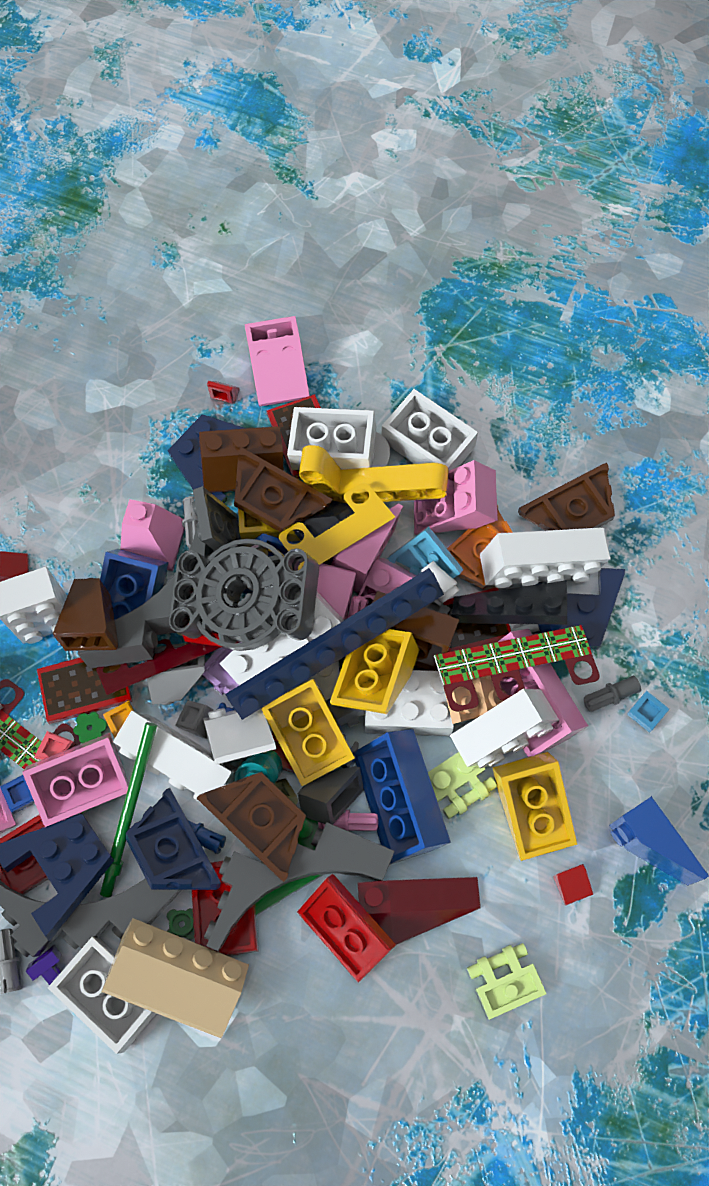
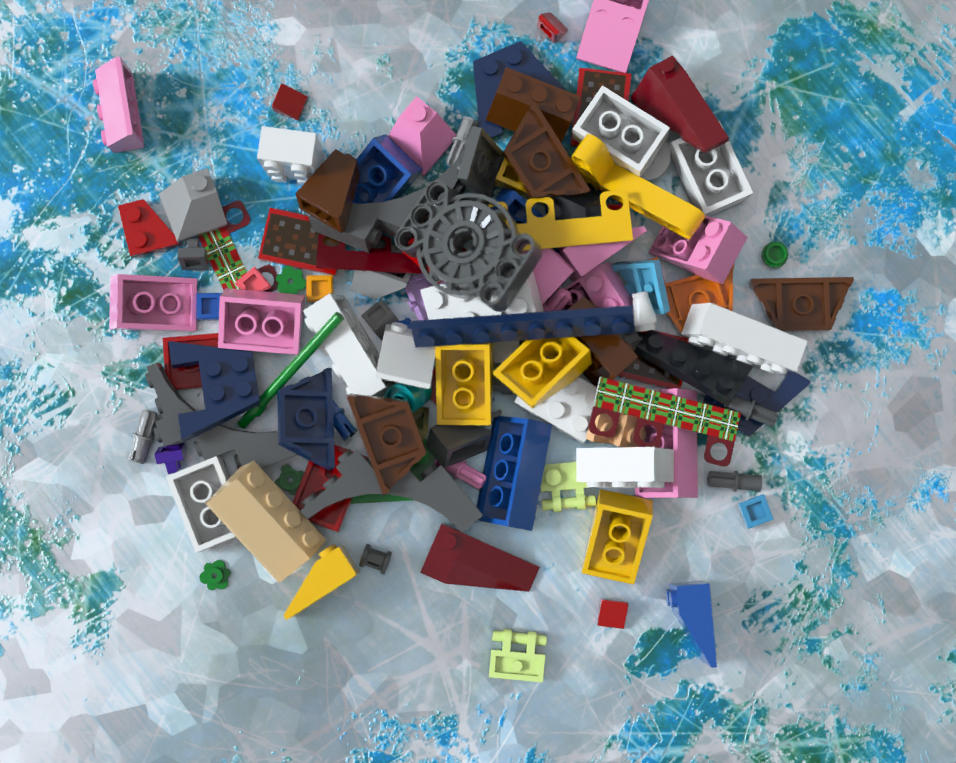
camera: 25 degrees right, 15 degrees up
red tile [297,874,396,983] -> none
none -> green plant [199,560,231,590]
none -> yellow slope [283,545,361,620]
none -> dark grey bush [359,544,392,575]
none -> dark red wedge [631,55,729,153]
none -> dark grey axle [723,395,778,426]
none -> green plate [761,241,788,268]

